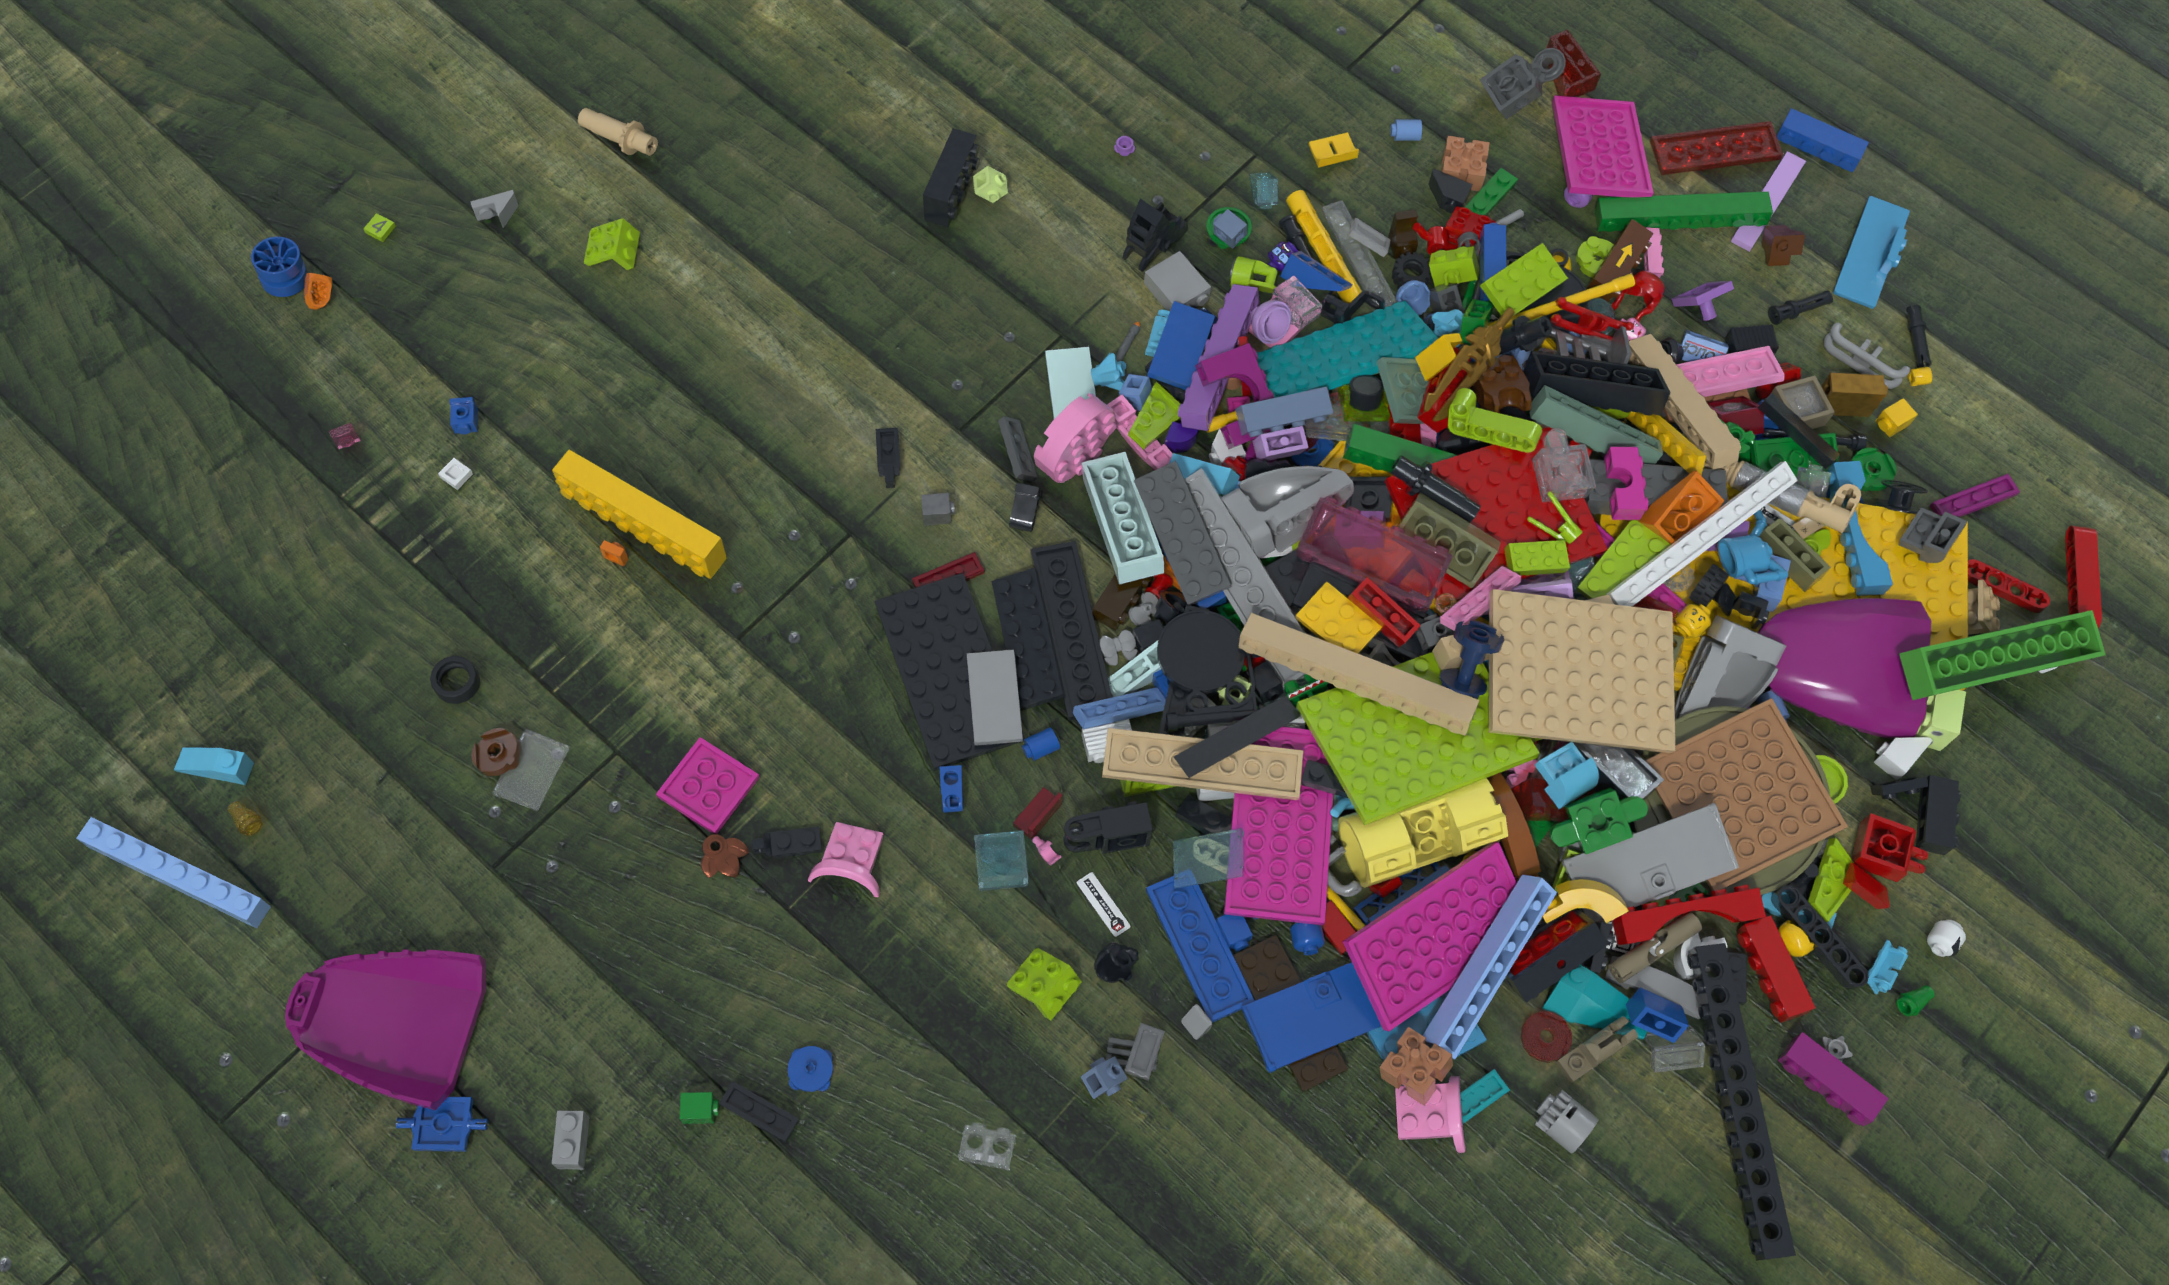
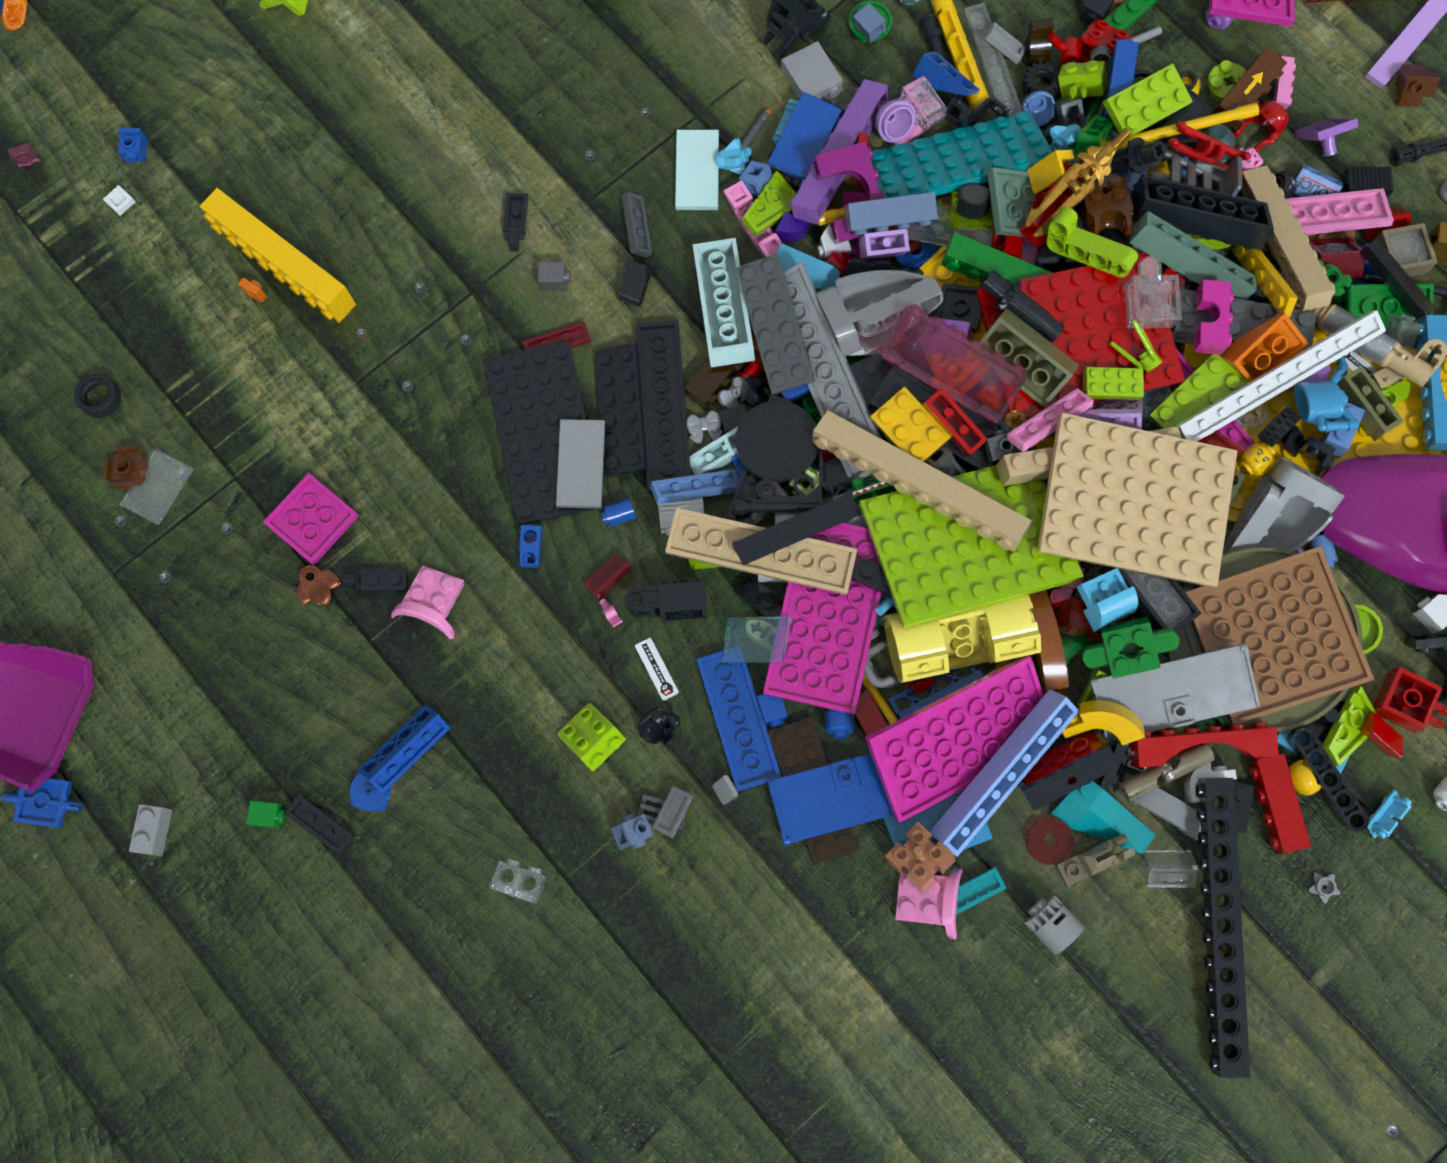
camera: 15 degrees right, 10 degrees up
clear light blue brick [974,830,1028,891] -> none
bright pink piece [1034,393,1117,483] -> none
lime piece [1229,256,1277,293] -> none
head [1268,241,1299,273] -> none
dark blue piece [1439,621,1504,700] -> none
green brick [1595,191,1773,232] -> none
blue brick [1626,987,1689,1043] -> none
magenta brick [1778,1032,1889,1126] -> none
green cone [1896,985,1935,1016] -> none
none -> blue fence [357,704,450,794]

